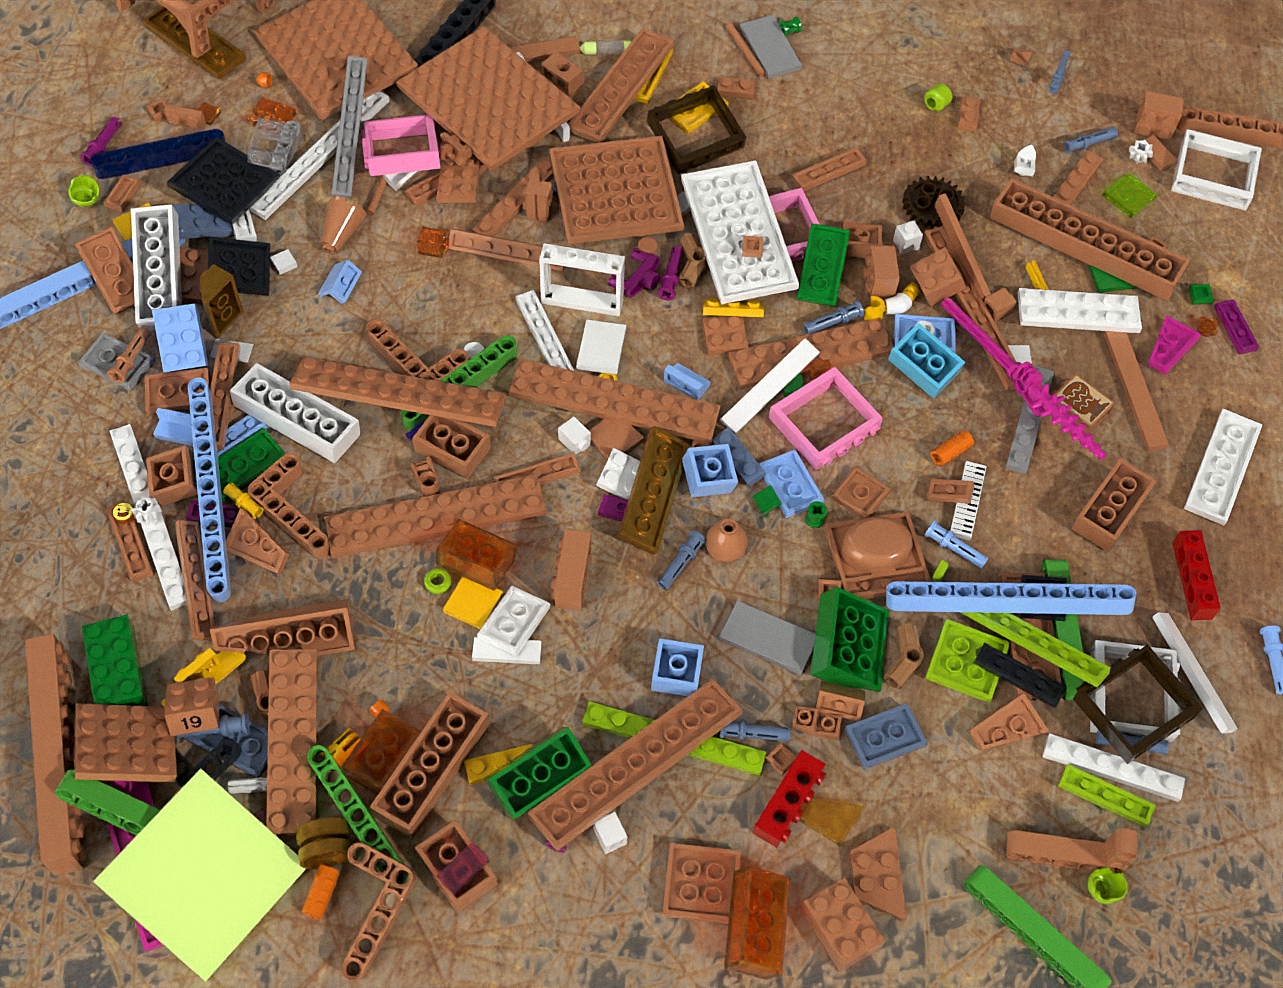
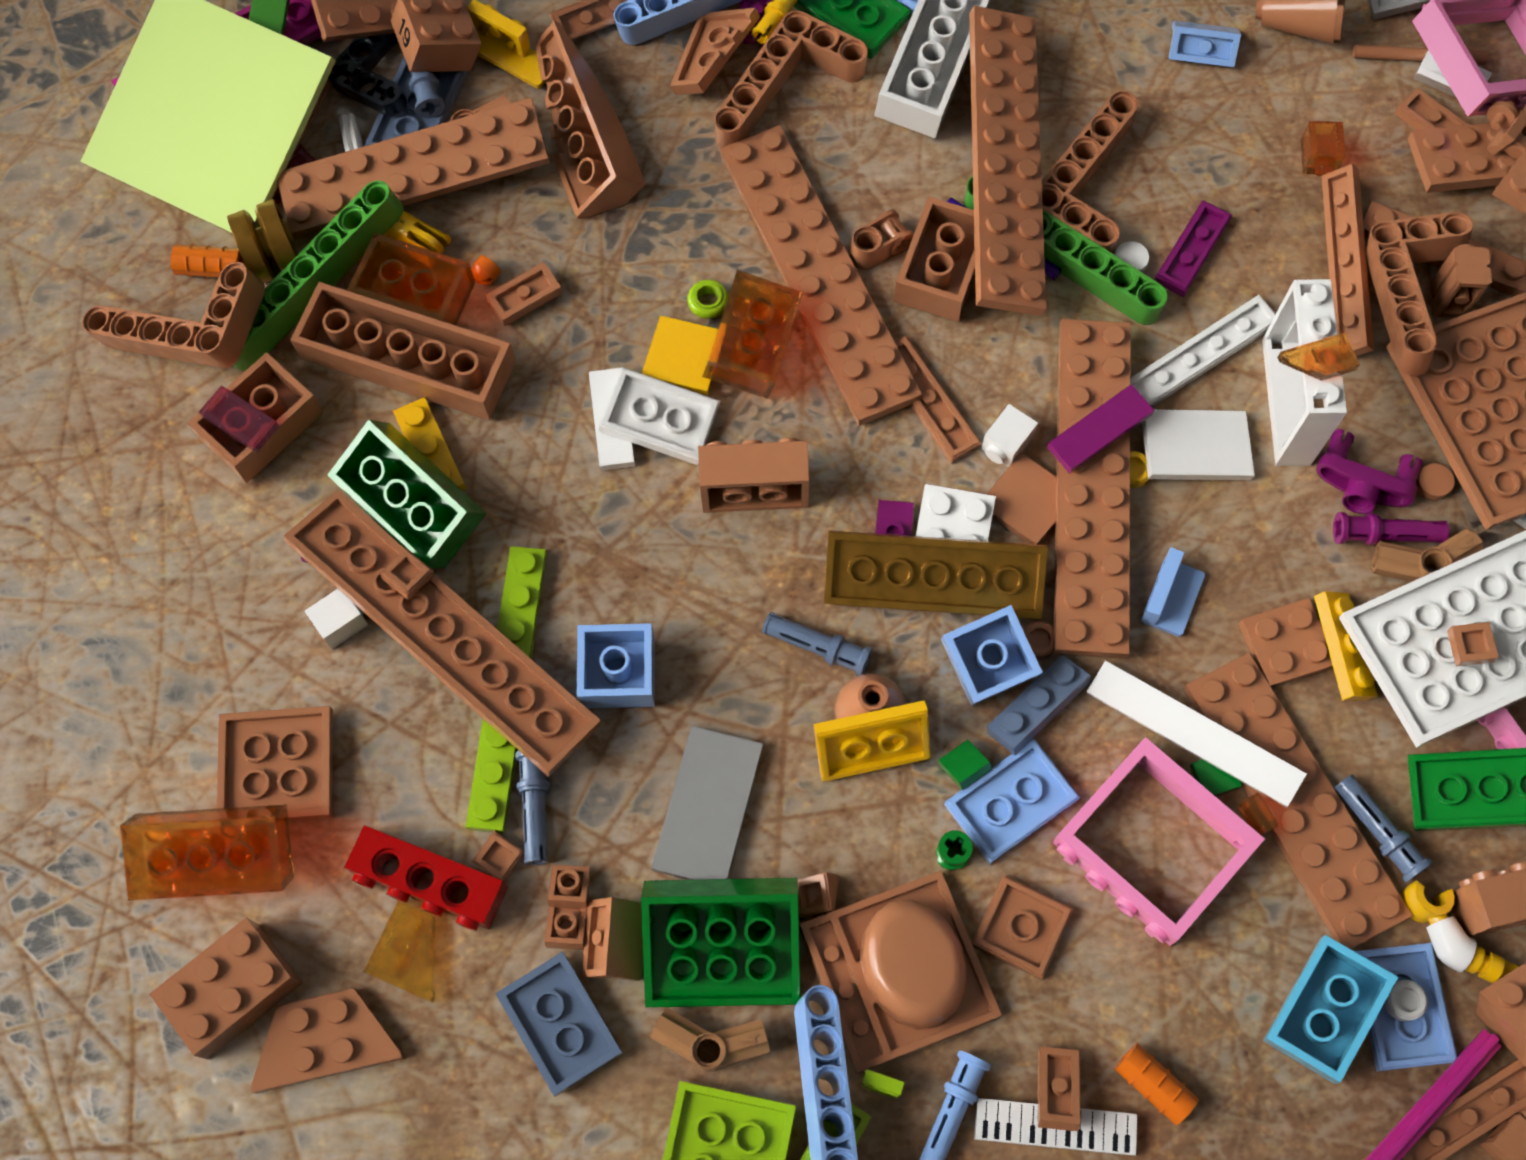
camera: 85 degrees right, 10 degrees up
none -> nougat tile [380,548,434,600]
none -> nougat plate [485,262,563,327]
none -> yellow tile [813,700,931,782]
none -> magenta tile [1047,384,1154,474]
none -> magenta tile [1154,200,1232,297]
none -> clear orange tile [1277,332,1360,381]
none -> nougat beam [1366,212,1473,376]

